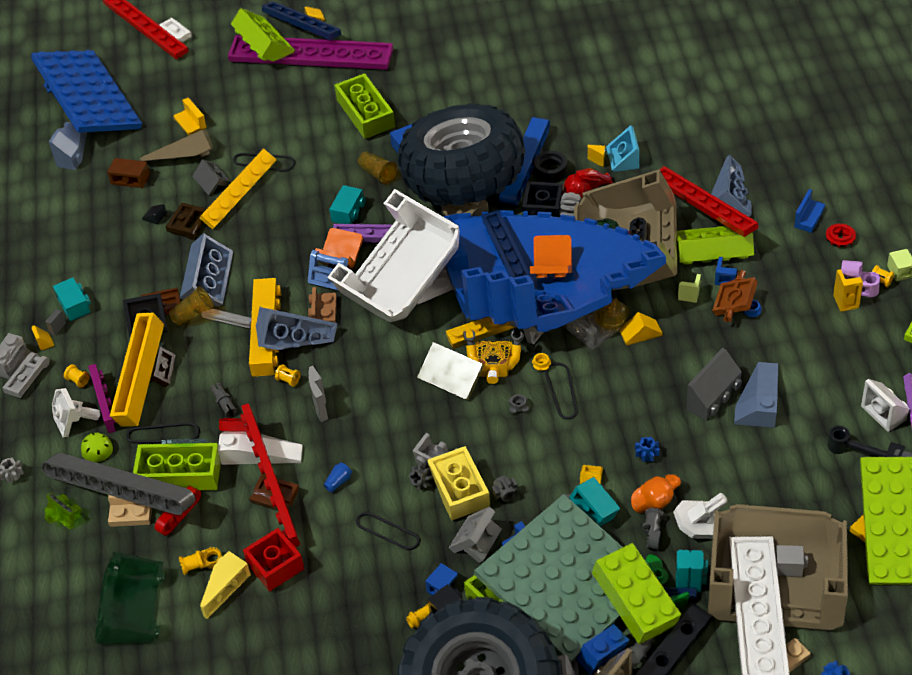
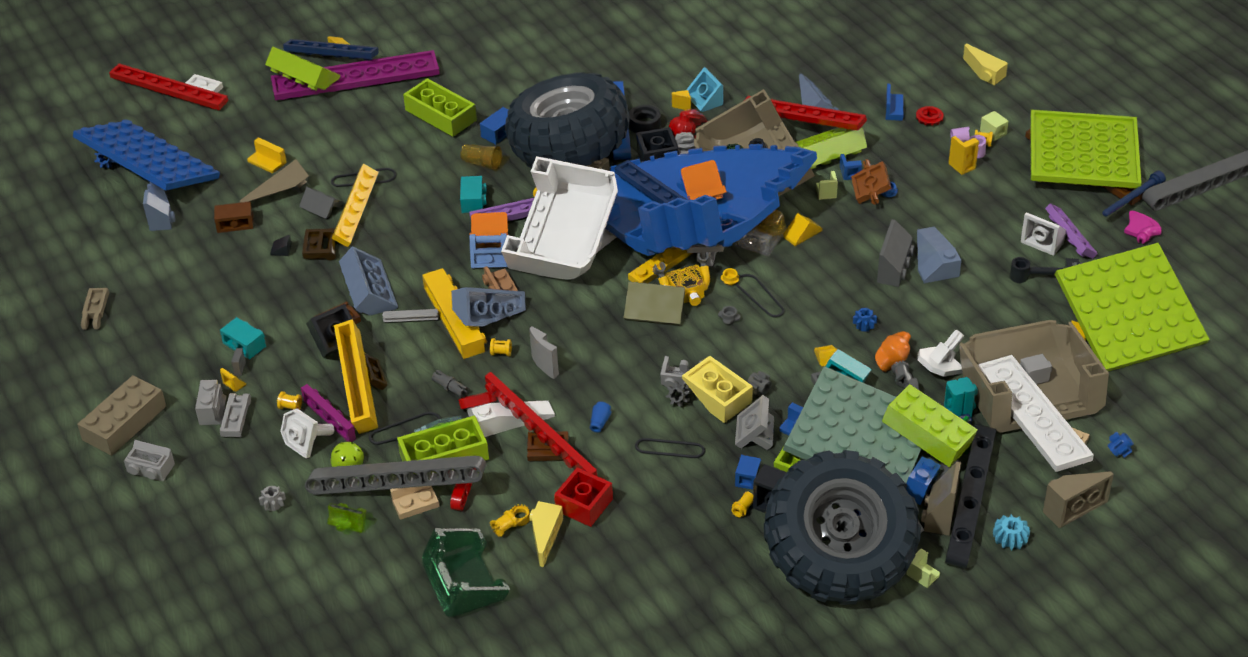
camera: 25 degrees left, 5 degrees down
clear yellow plant [169,287,214,326] -> none

